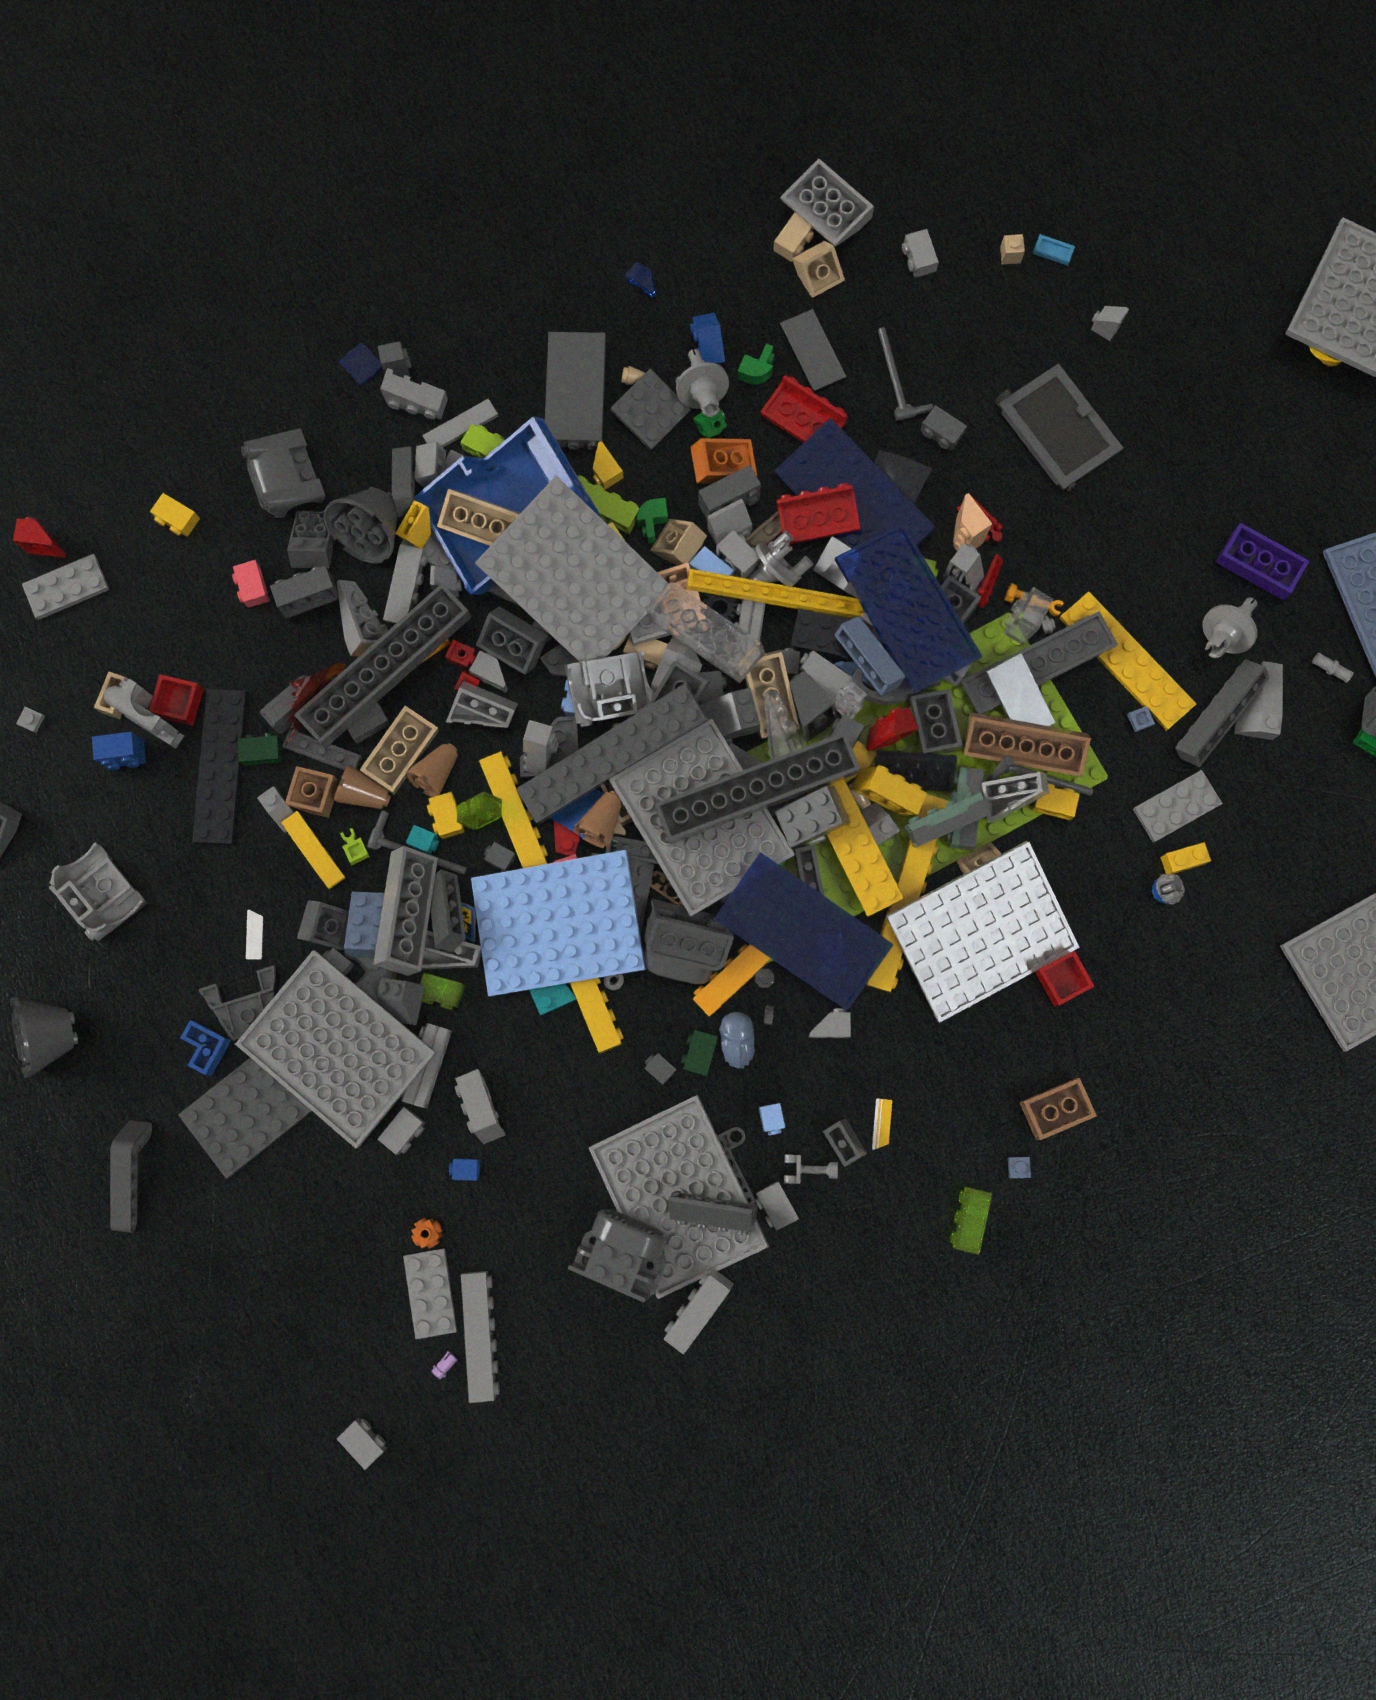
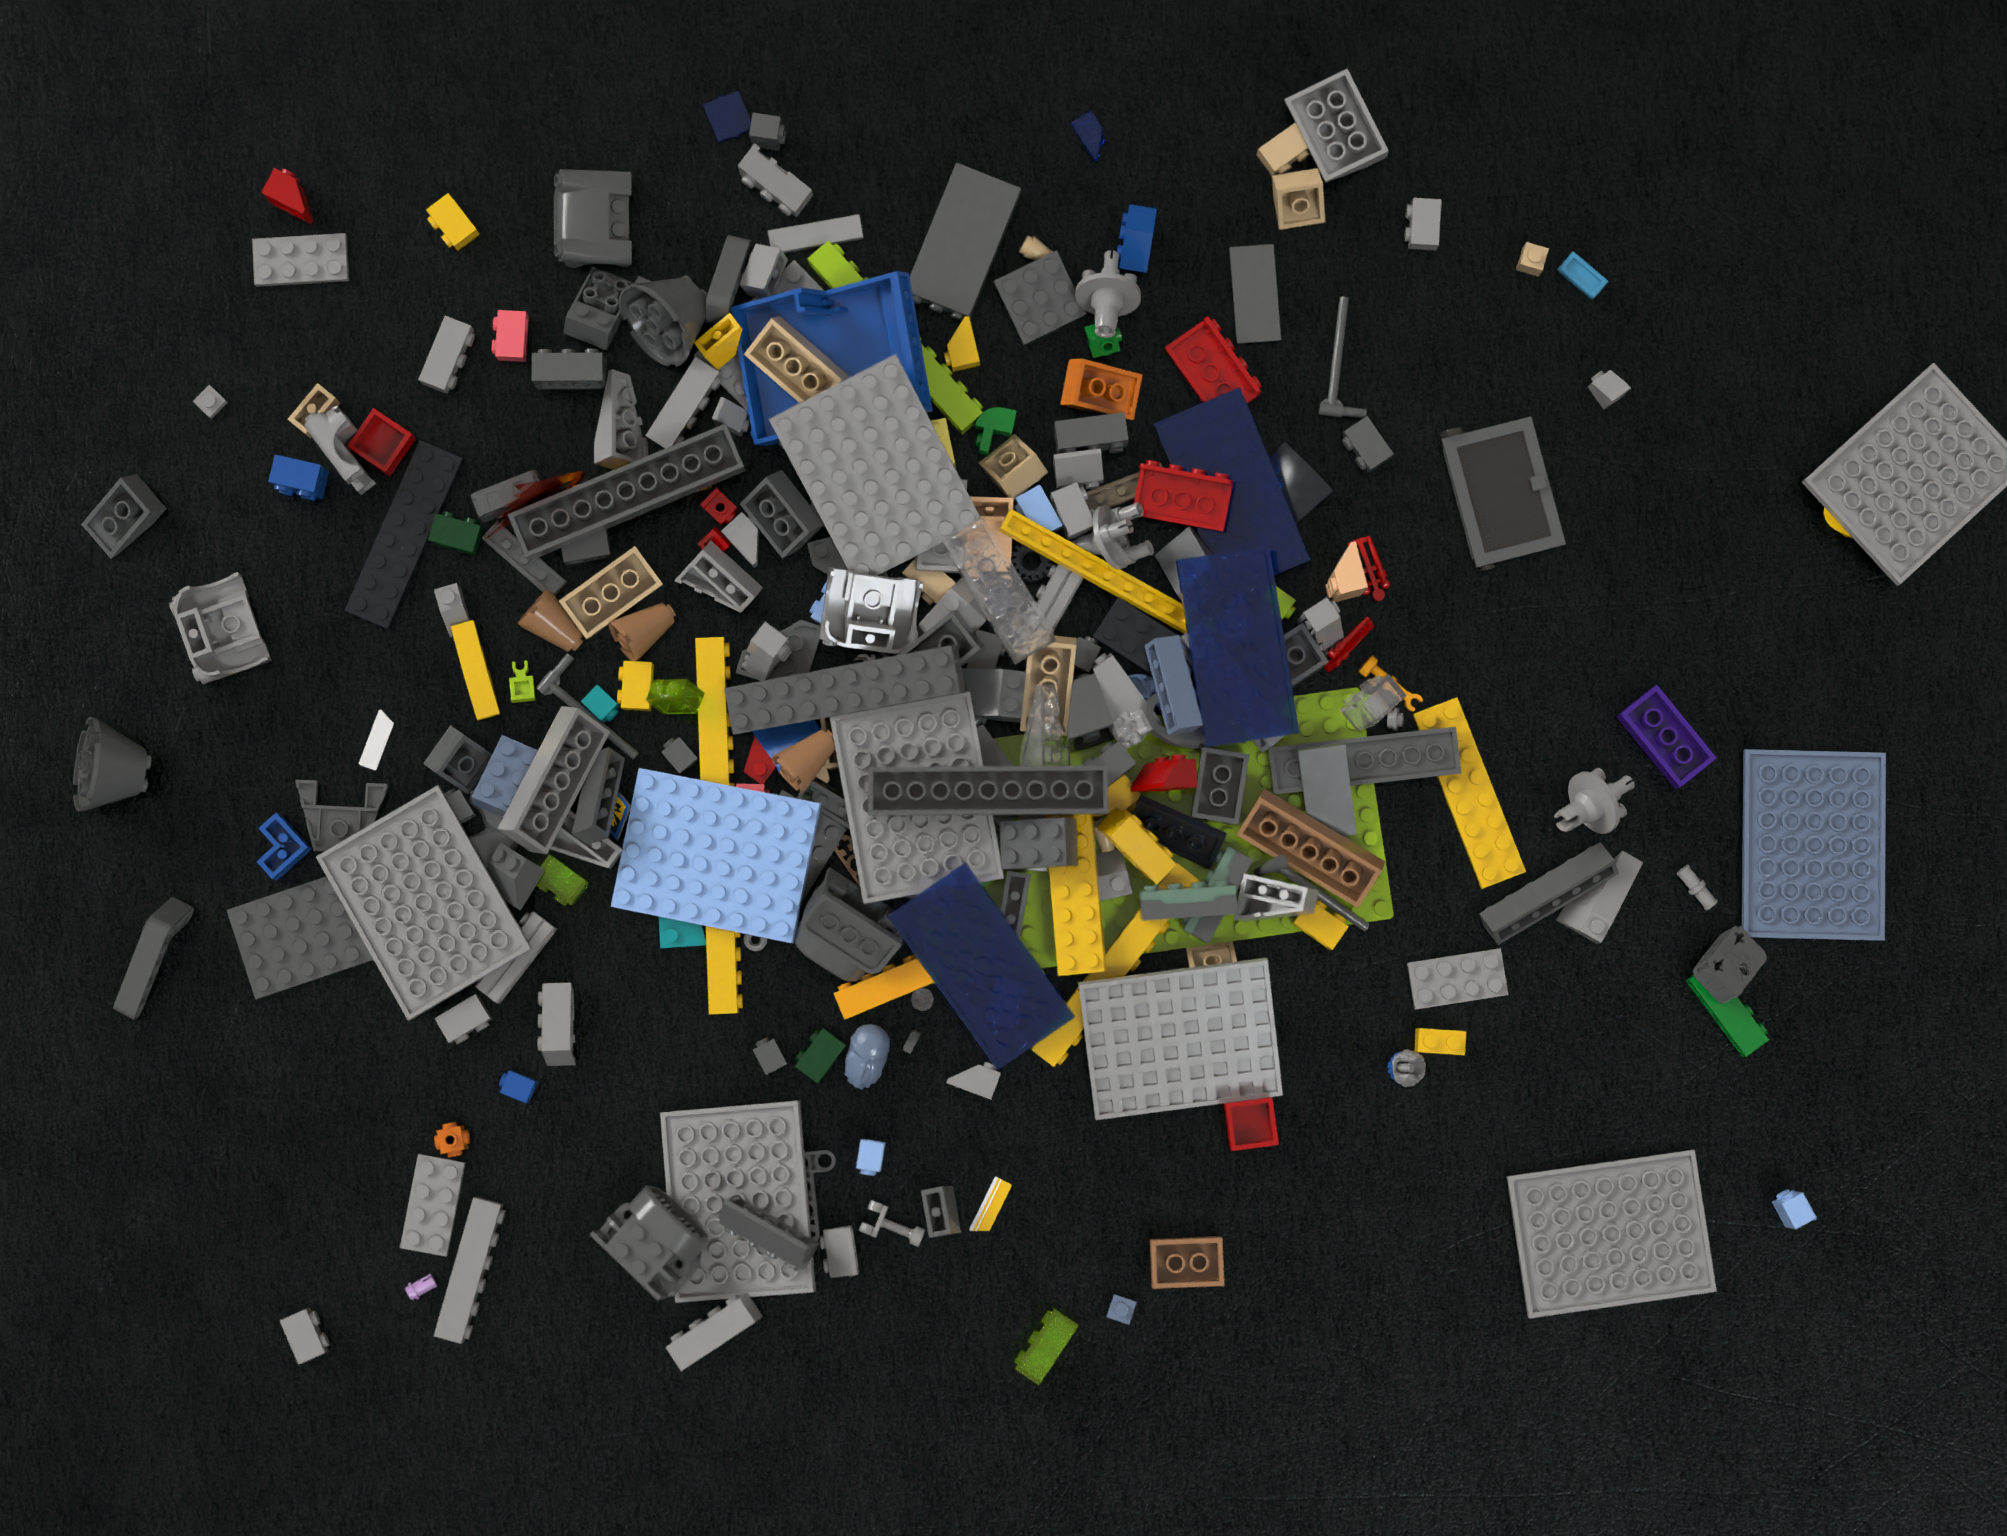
camera: 15 degrees right, 5 degrees up
medium nougat slope [285,766,340,818] -> none
green brick [737,344,775,385] -> none
sand blue plate [1127,706,1155,732] -> none
none -> light grey brick [418,316,475,394]

